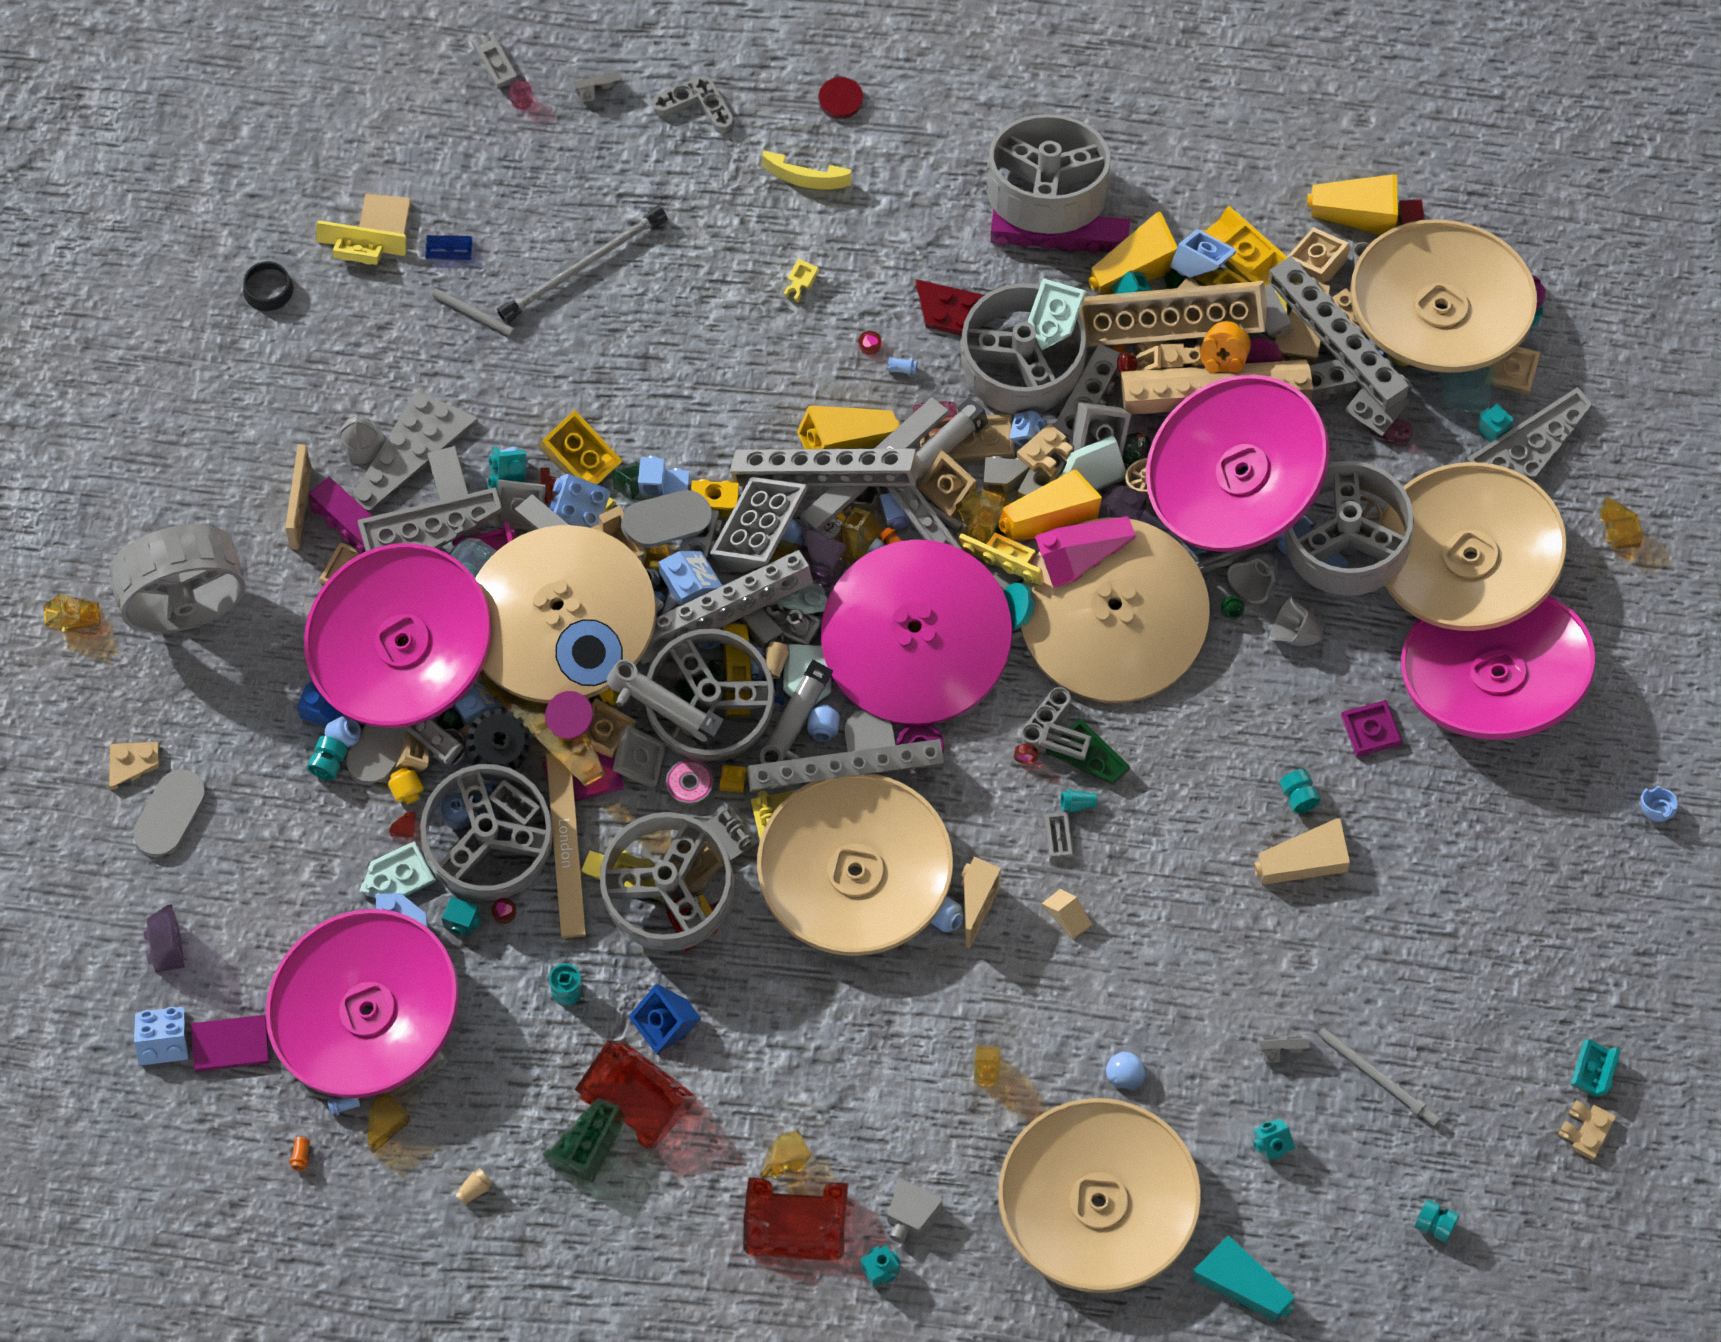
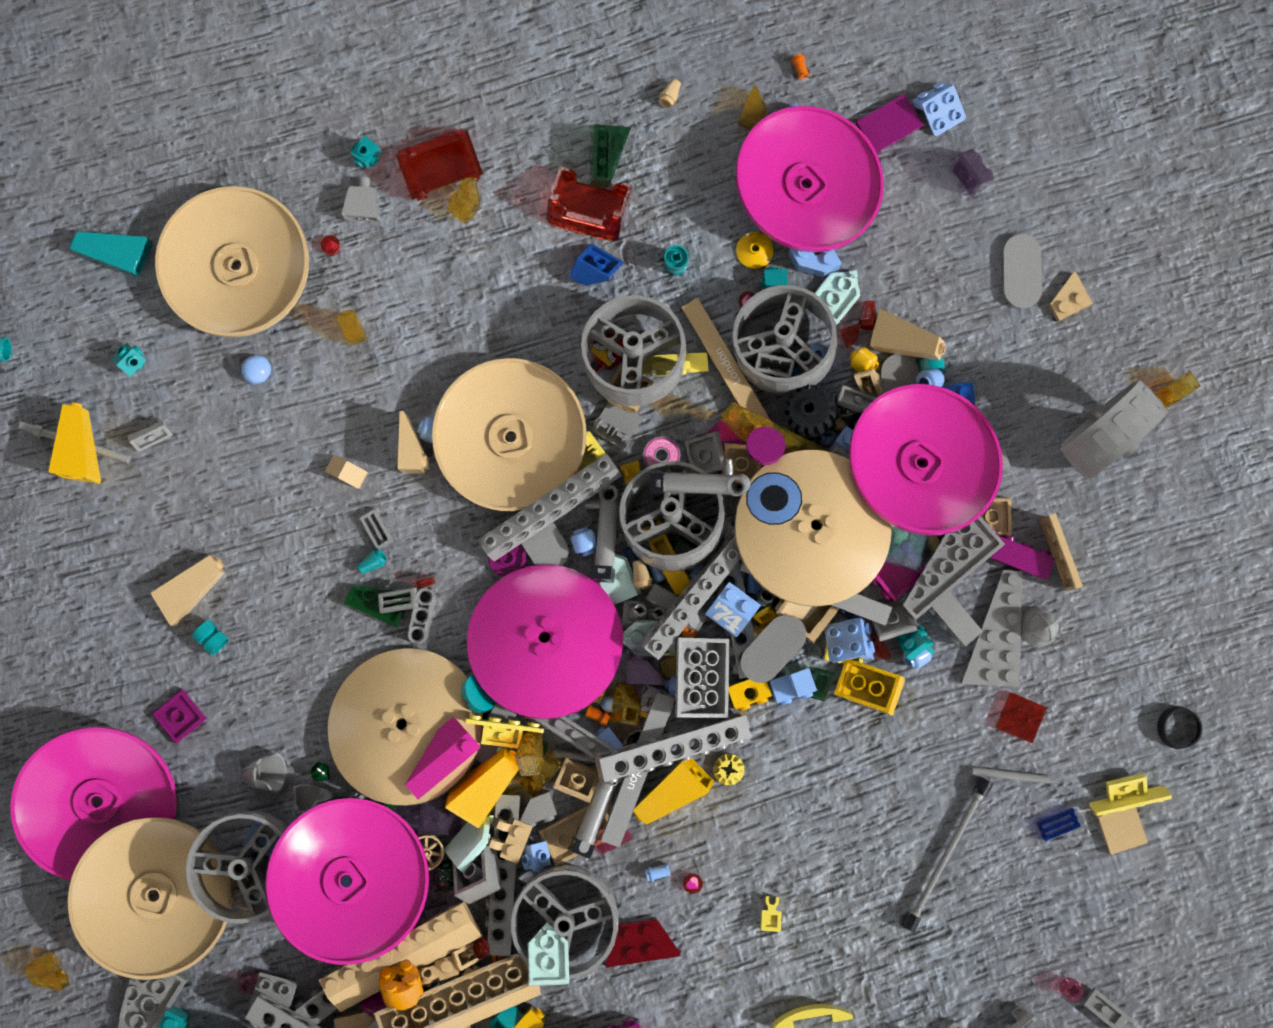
camera: 155 degrees right, 20 degrees up
none -> yellow slope [48,402,101,484]
none -> clear red tile [321,235,341,255]
none -> light yellow gear [713,754,744,785]
none -> yellow dish [736,232,774,269]
none -> clear red cone [859,301,877,330]
none -> tan slope [870,309,946,361]
none -> clear red tile [995,692,1047,743]

